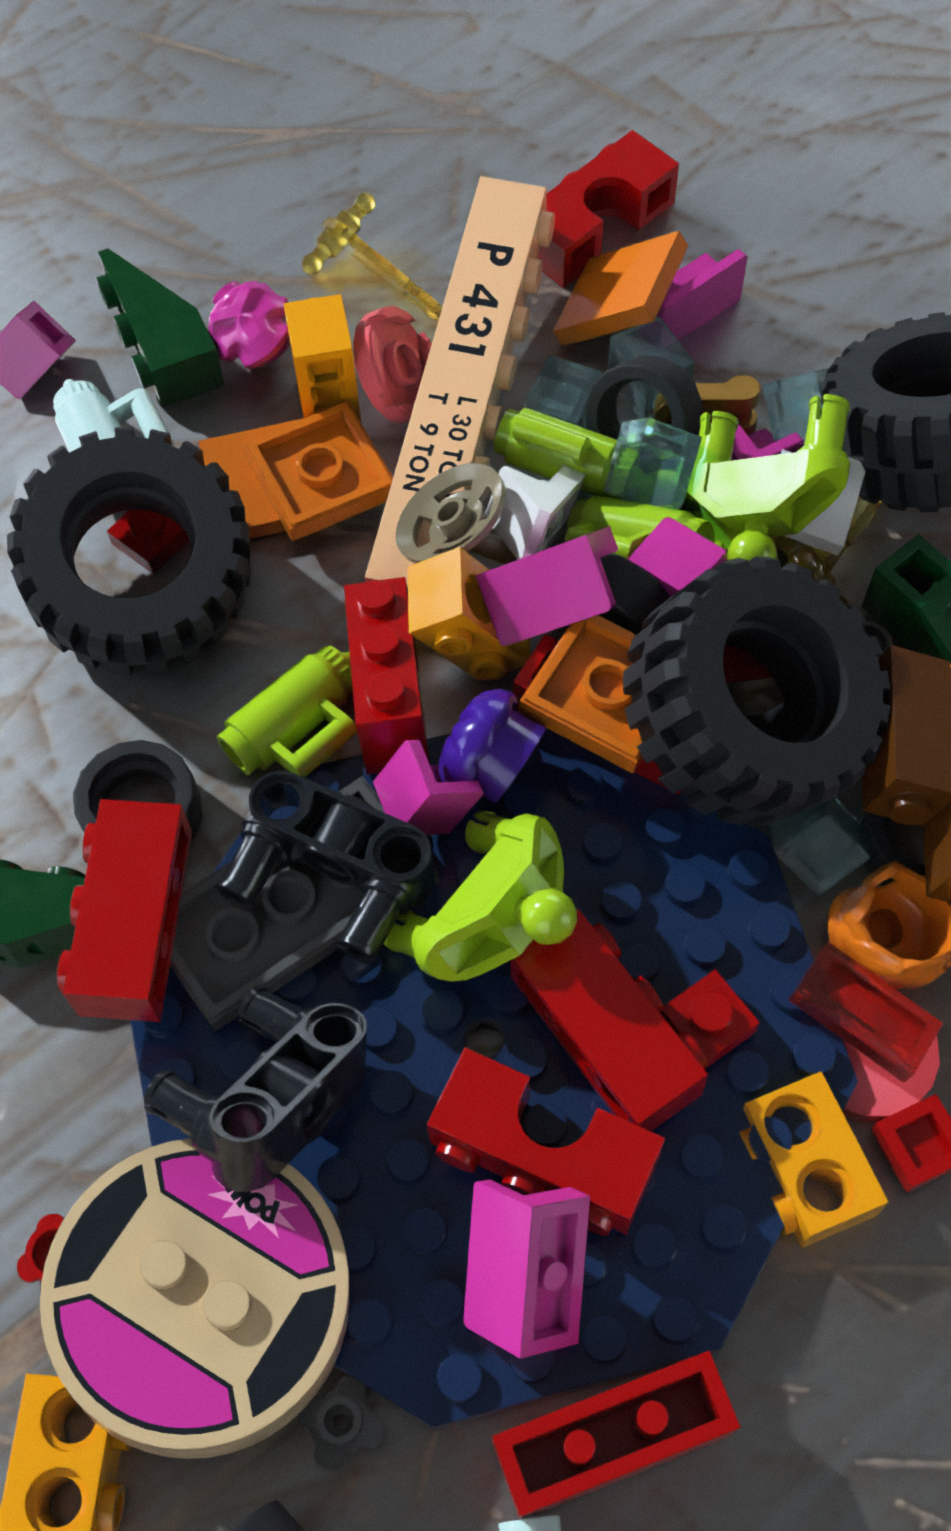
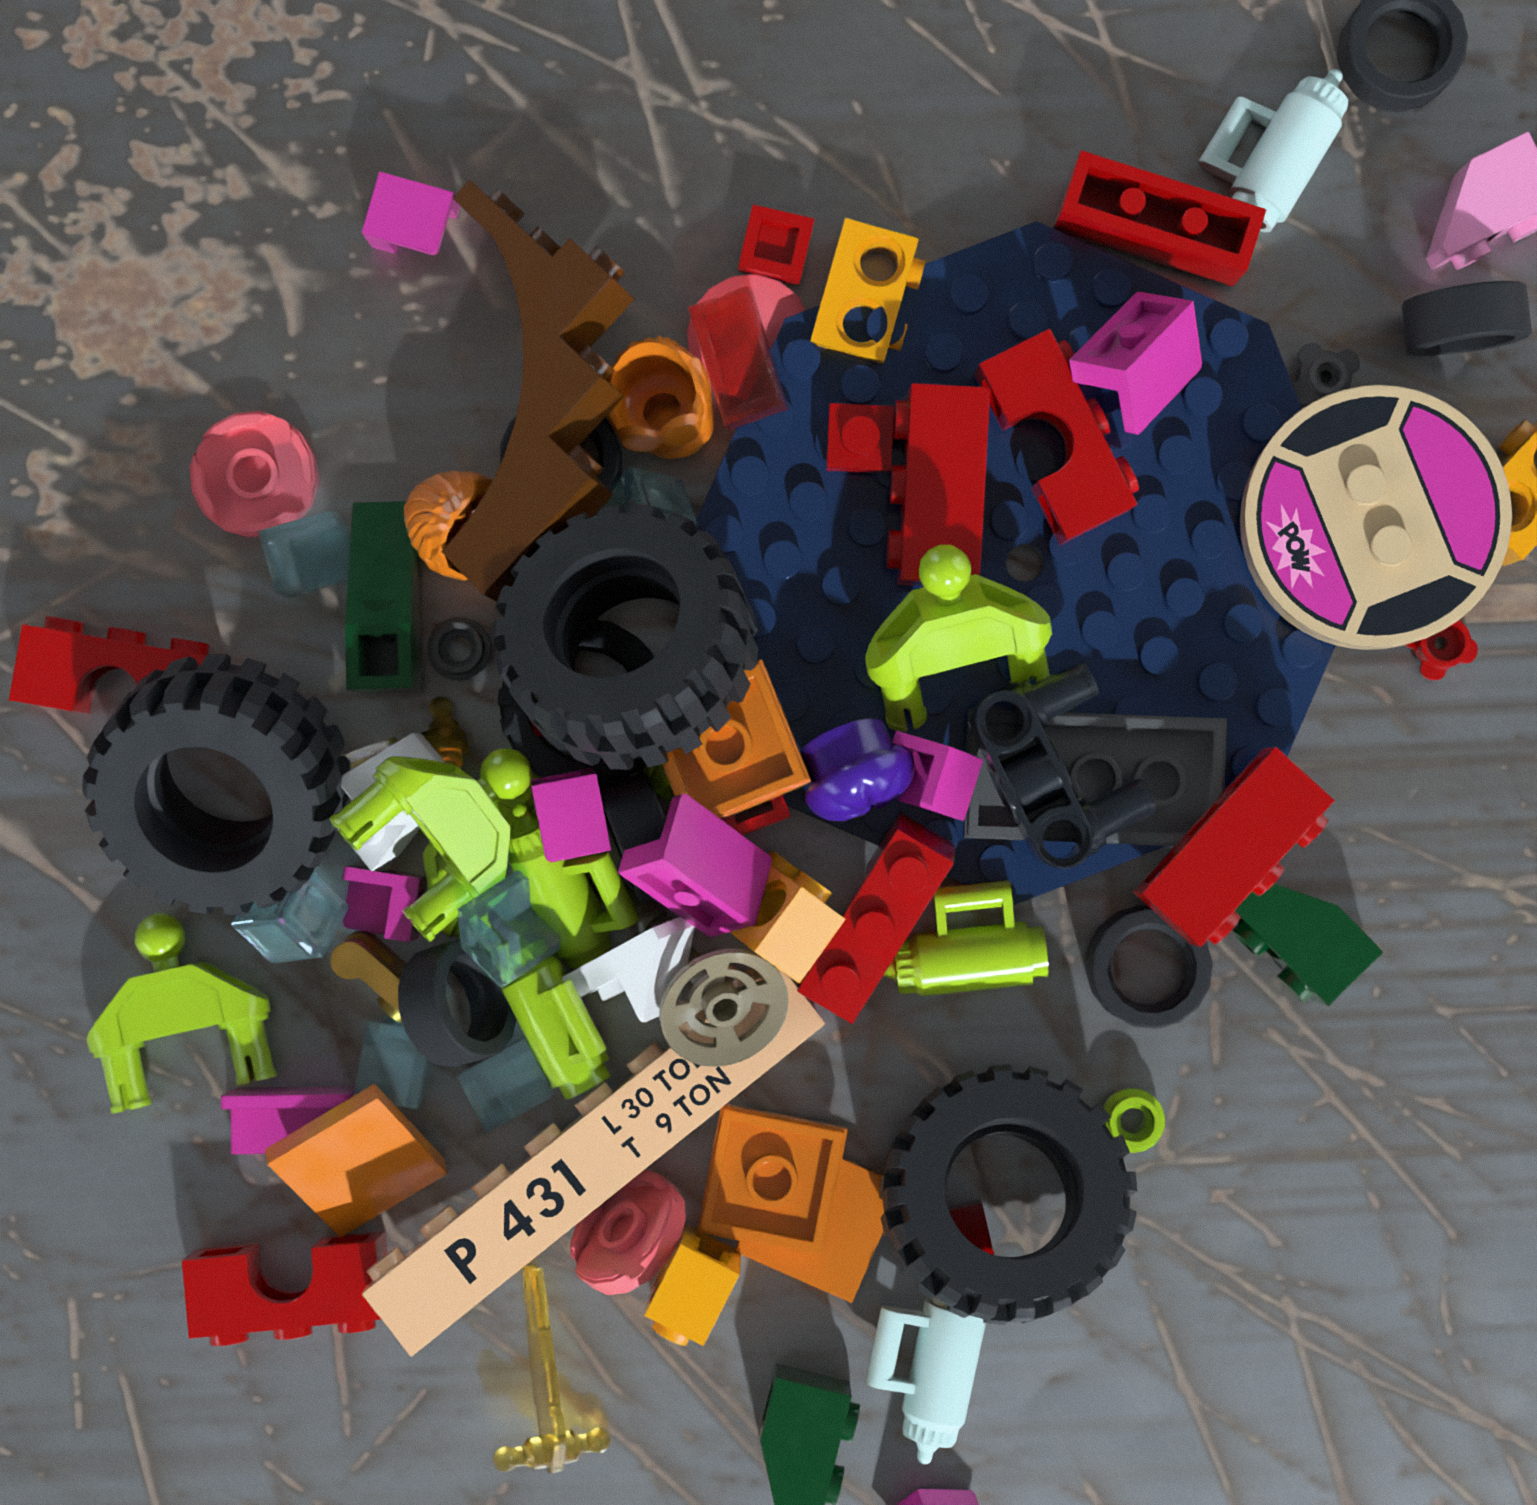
camera: 145 degrees left, 25 degrees up
black piece [144,985,367,1192] -> none
dark pink head [208,281,290,369] -> none
none -> lime connector [86,913,277,1114]
none -> lime plate [1103,1088,1165,1153]

